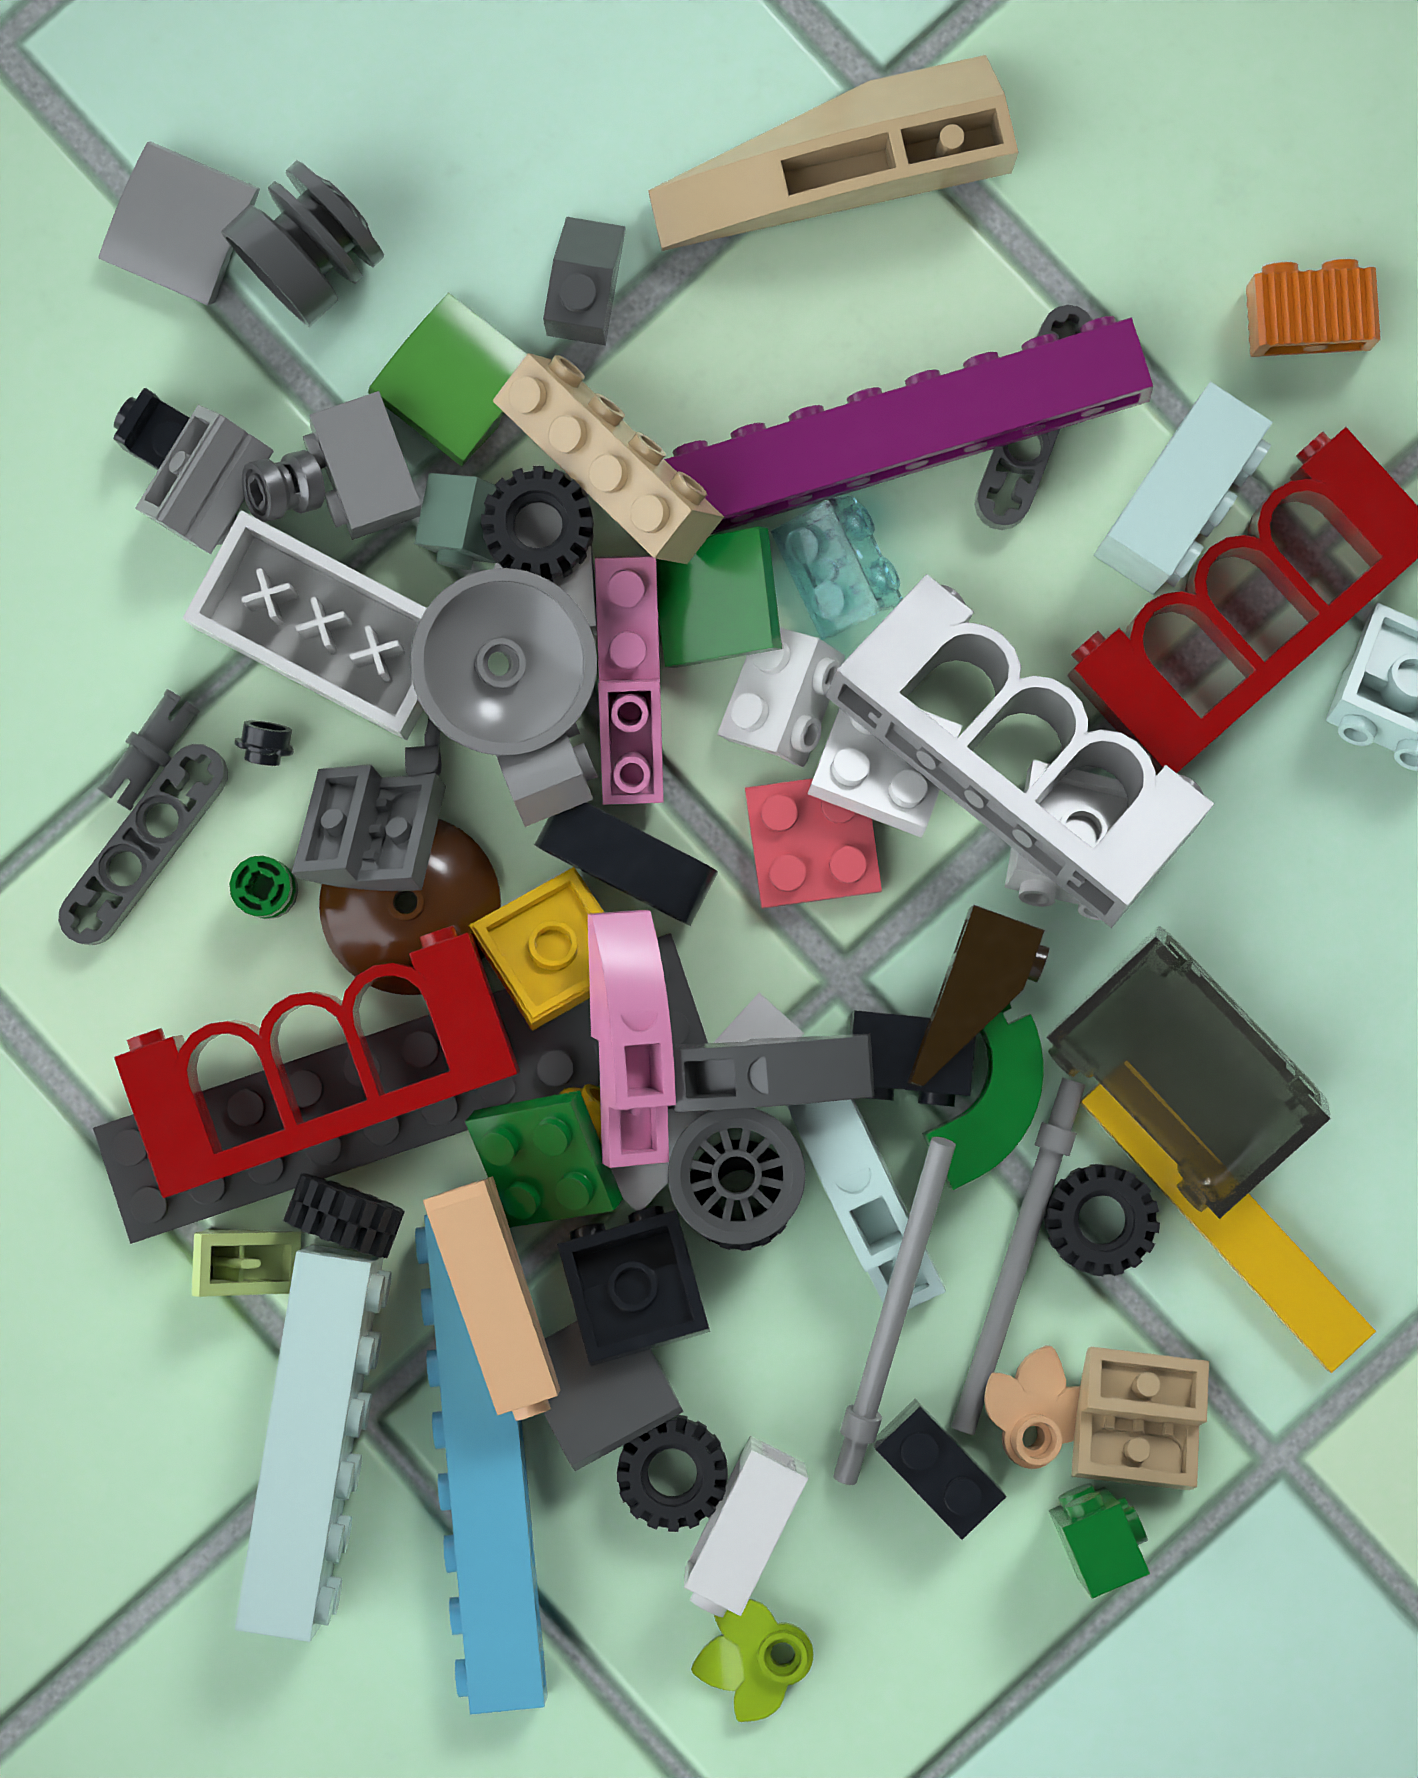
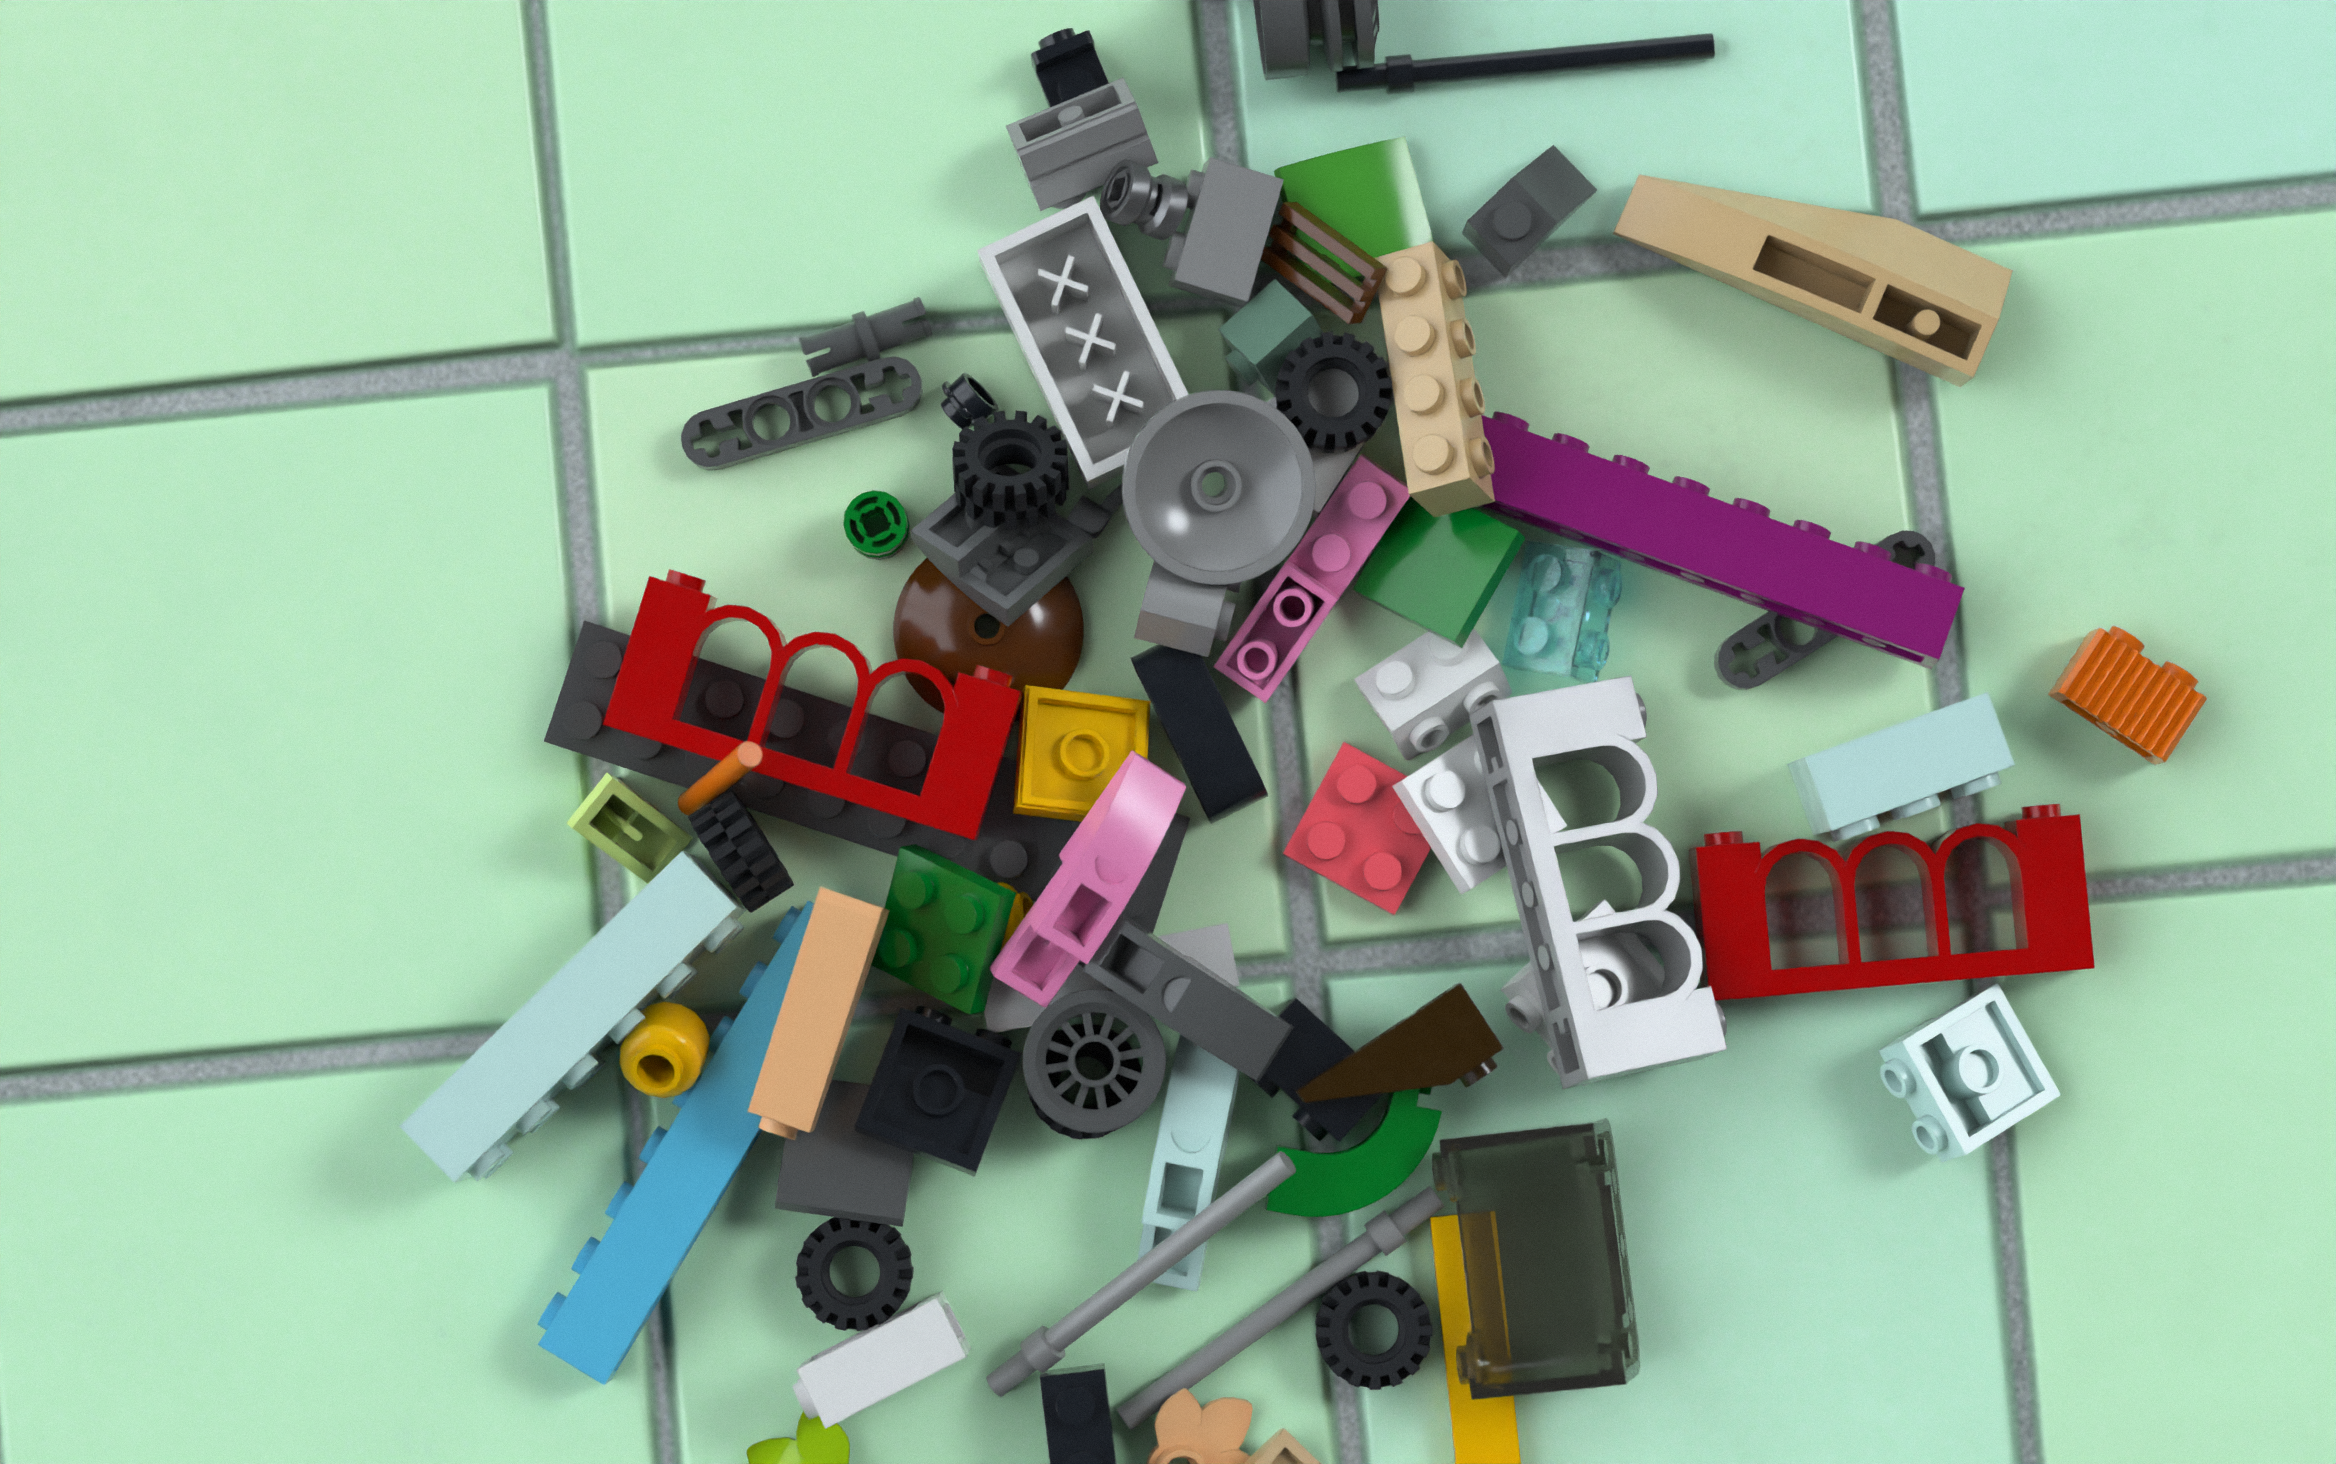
camera: 30 degrees right, 0 degrees up
none -> yellow head [619,1002,710,1098]
none -> orange bar [678,741,762,816]
none -> black tyre [952,410,1069,530]
none -> tile [1261,202,1387,324]
none -> black bar [1335,33,1715,94]

